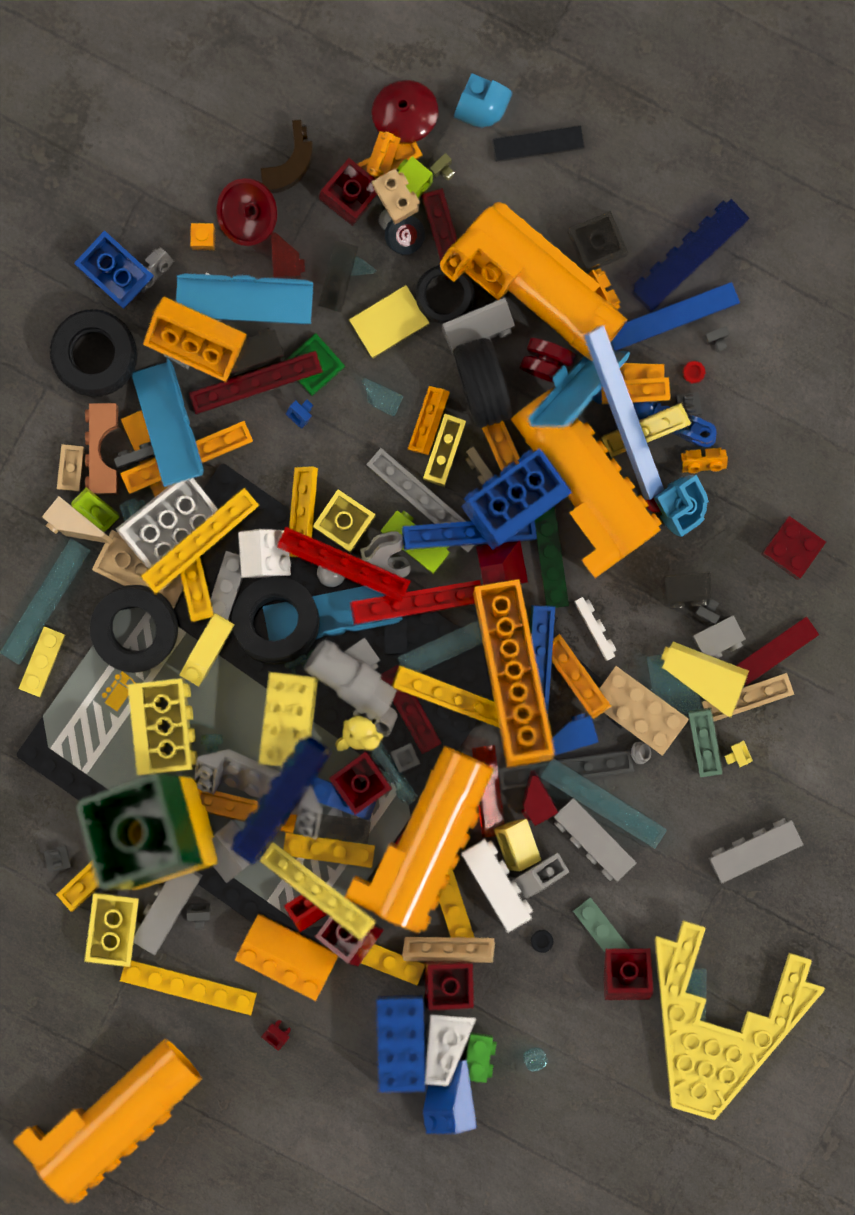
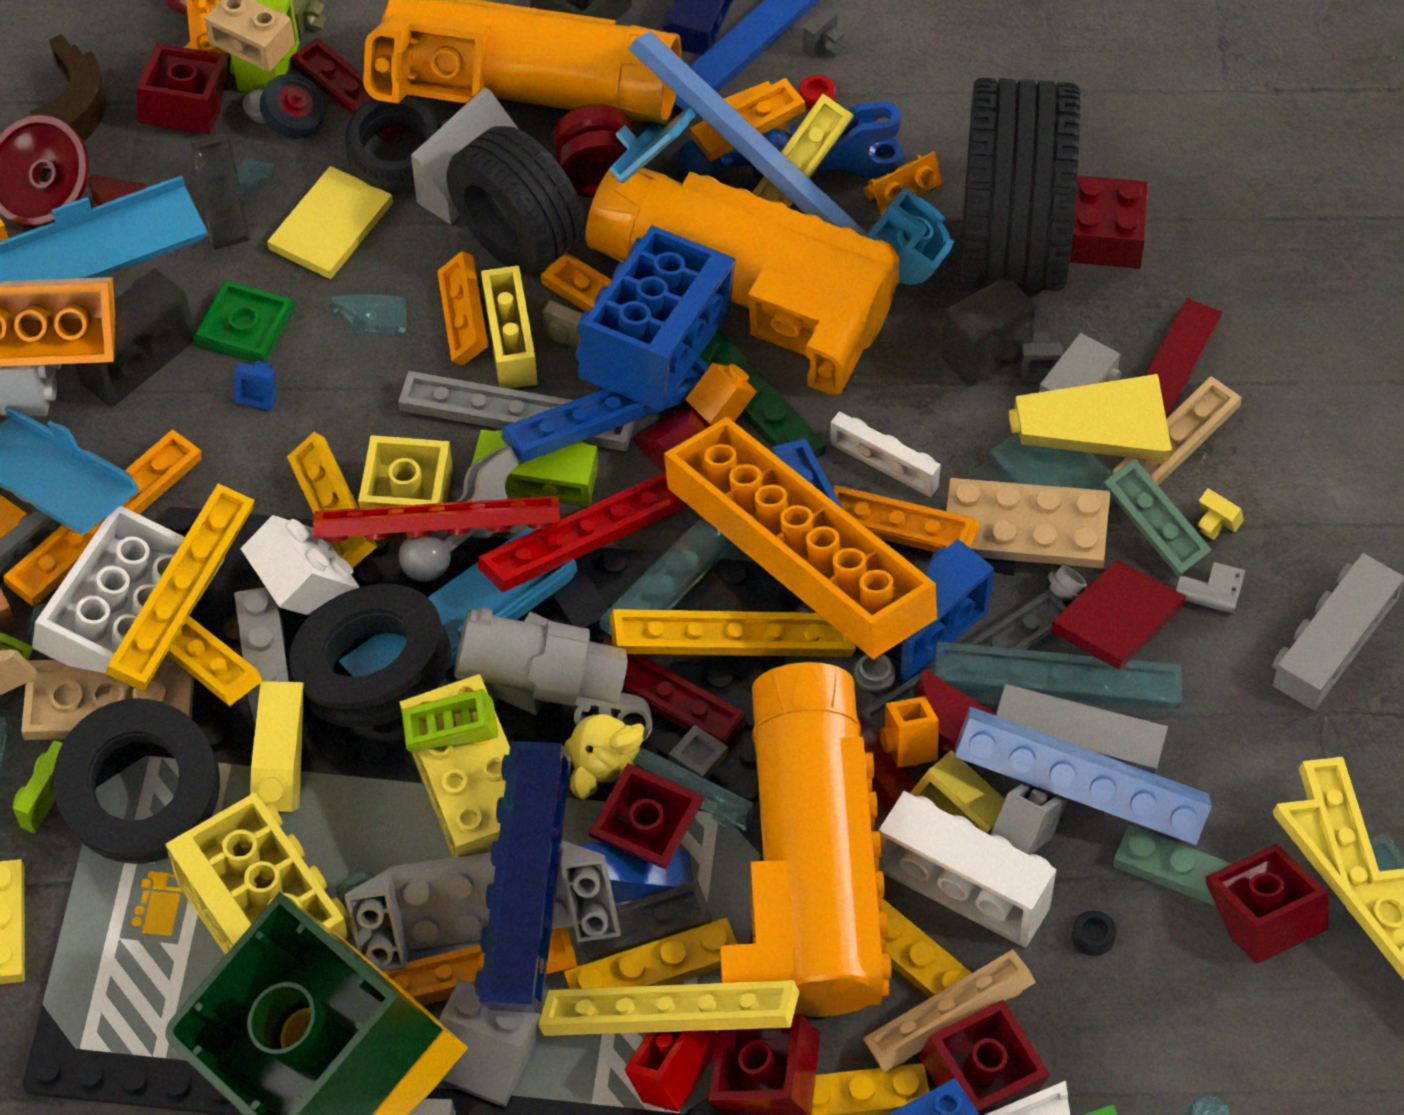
camera: 30 degrees left, 30 degrees down
dark red tile [189,351,323,415] -> none
none -> lime plate [13,740,63,833]
none -> lime slope [402,689,498,751]
none -> light orange brick [685,363,757,425]
none -> light orange brick [880,696,939,768]
none -> medium blue brick [955,706,1212,845]
none -> black tyre [960,77,1080,291]
none -> dark red tile [1050,559,1186,671]
none -> light grey piece [1176,562,1246,614]

